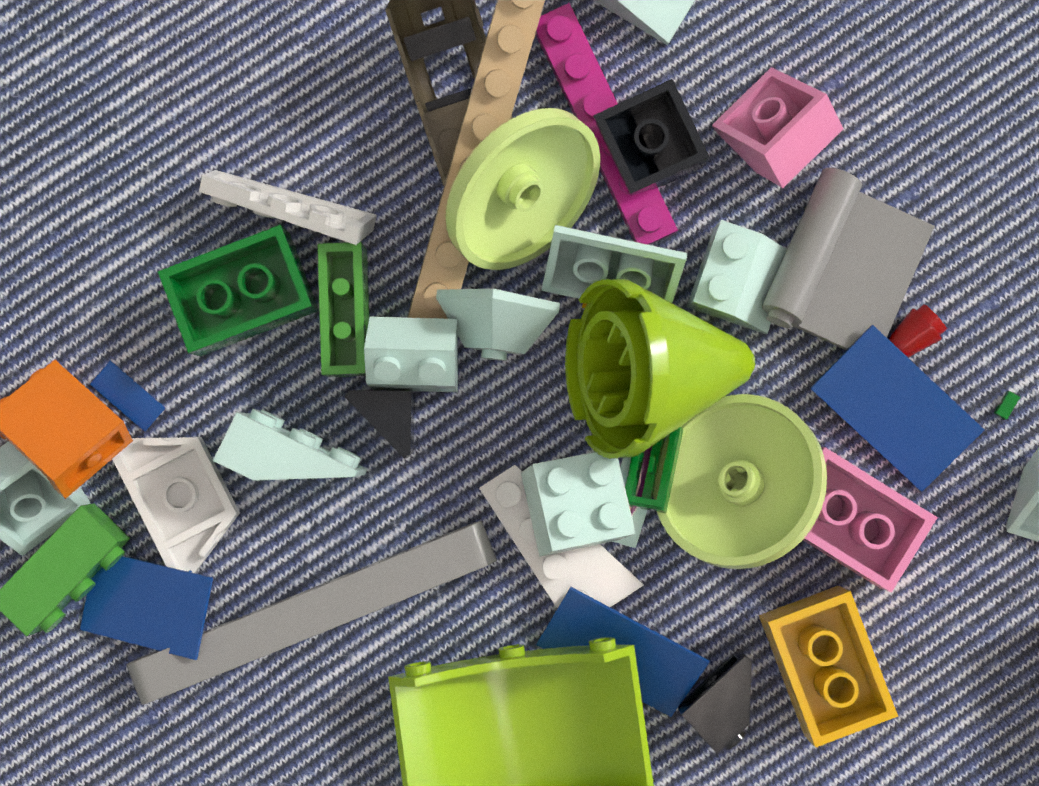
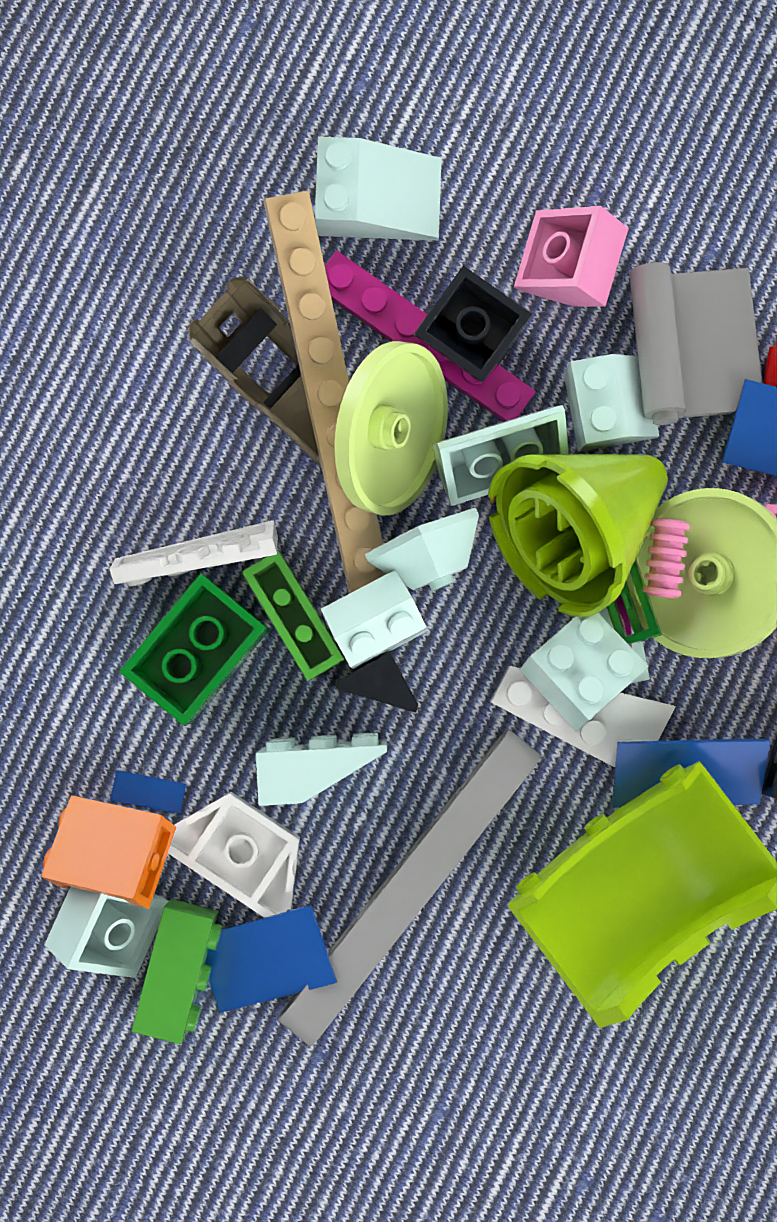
camera: 30 degrees left, 0 degrees up
none -> bright pink piece [643,518,690,598]

